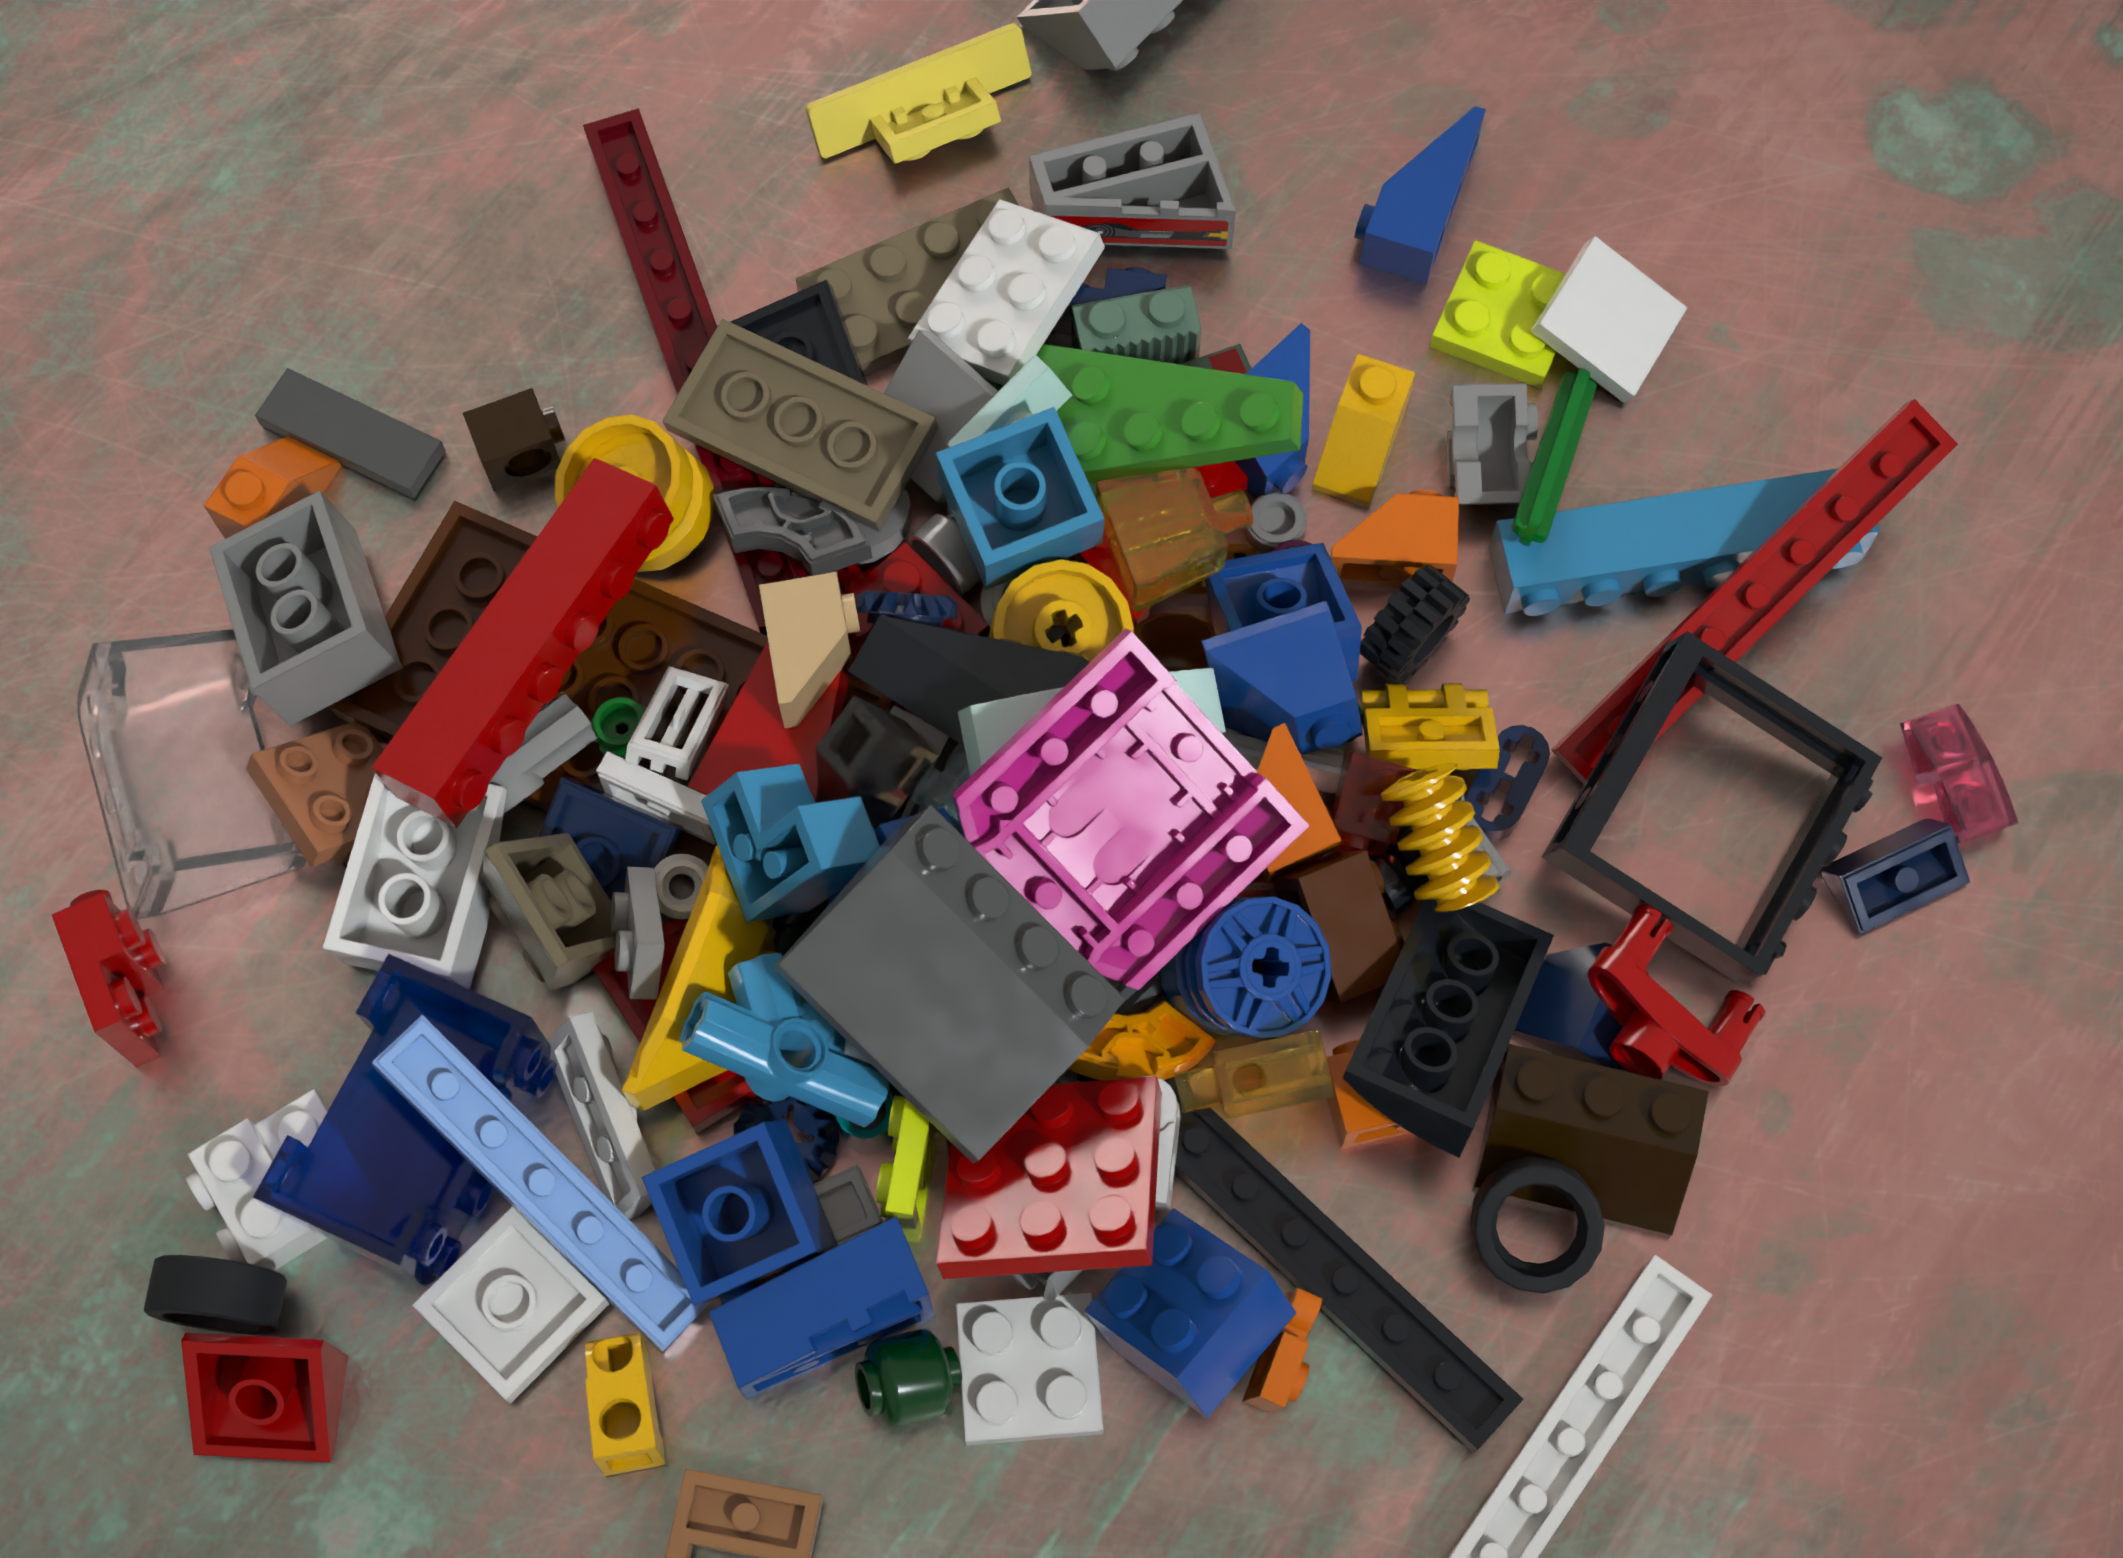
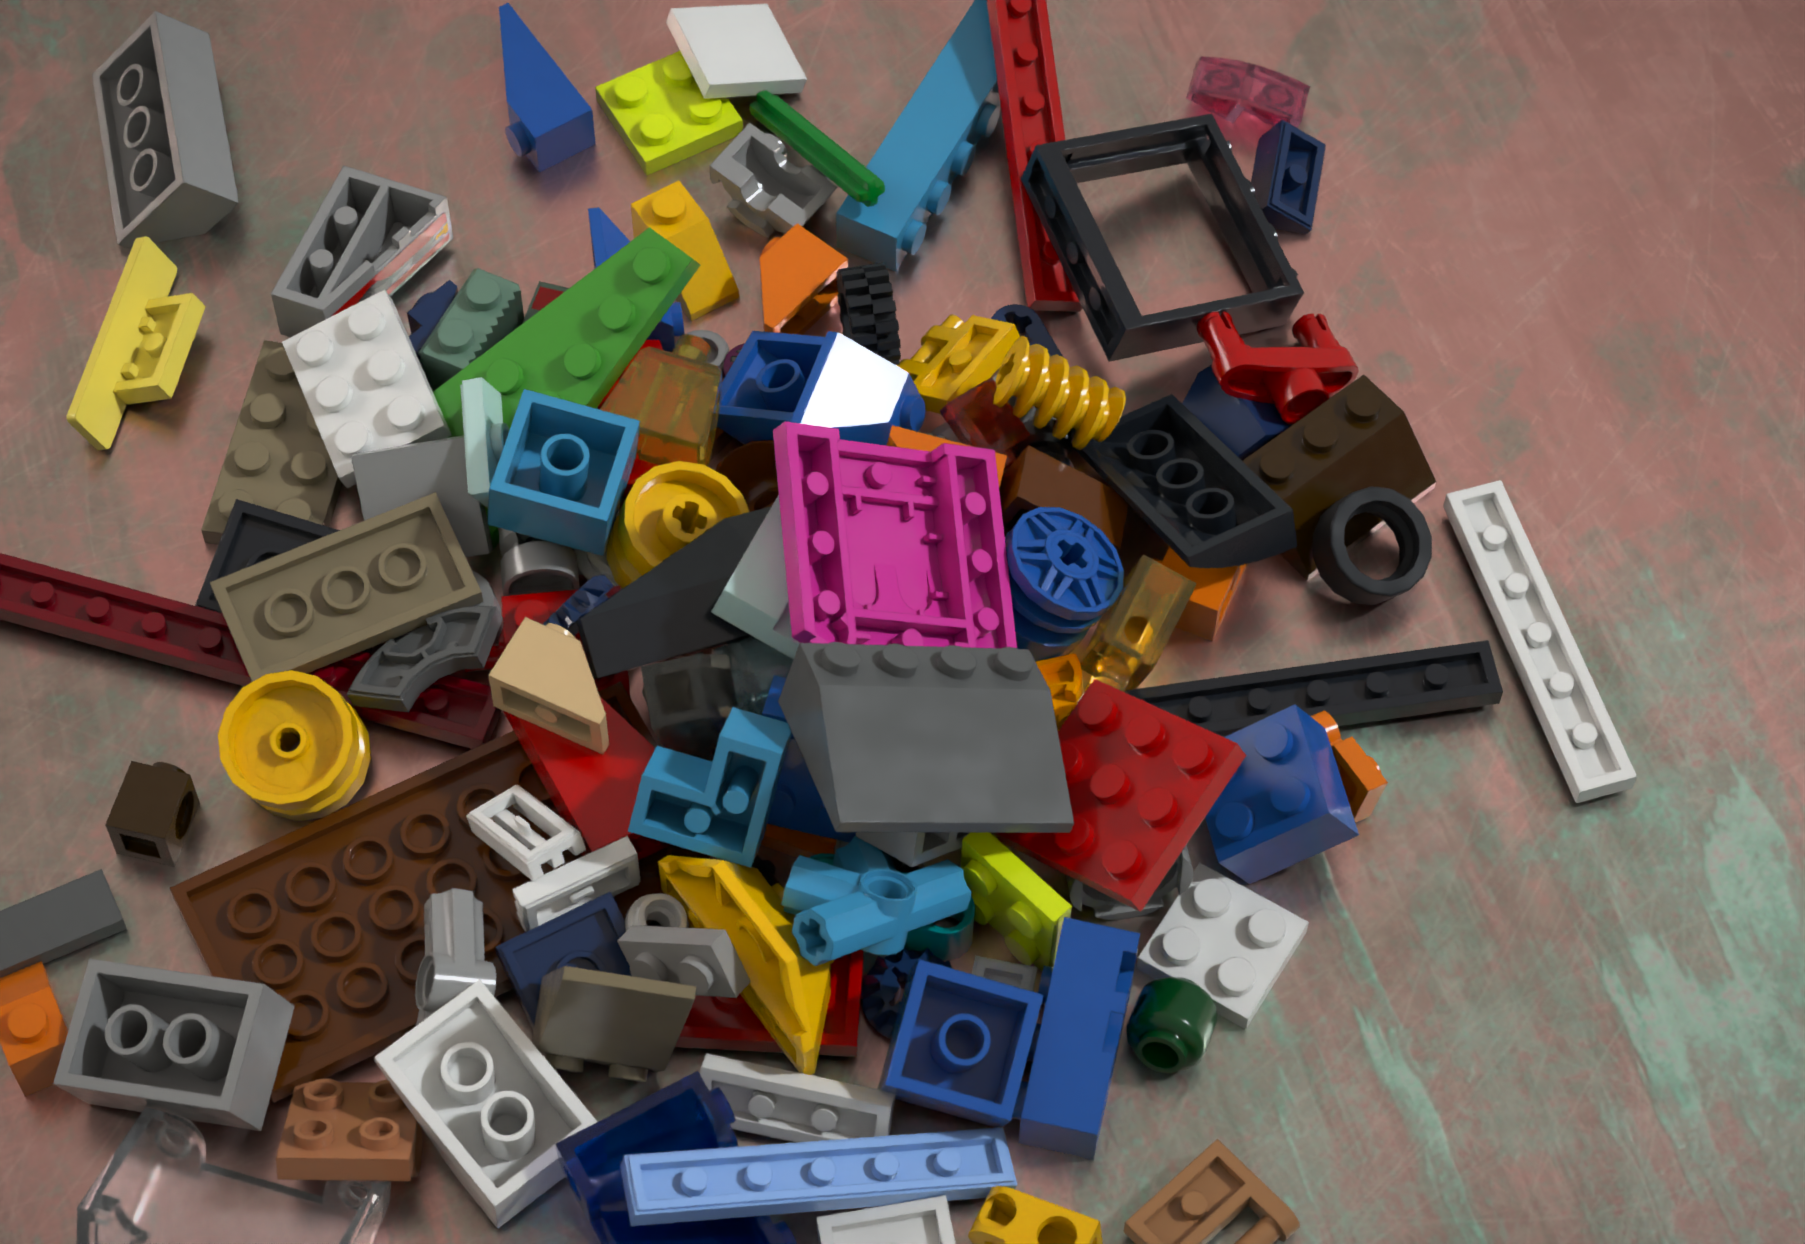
camera: 55 degrees left, 10 degrees down
red brick [371,458,674,828] -> none
green plate [591,697,646,758] -> none

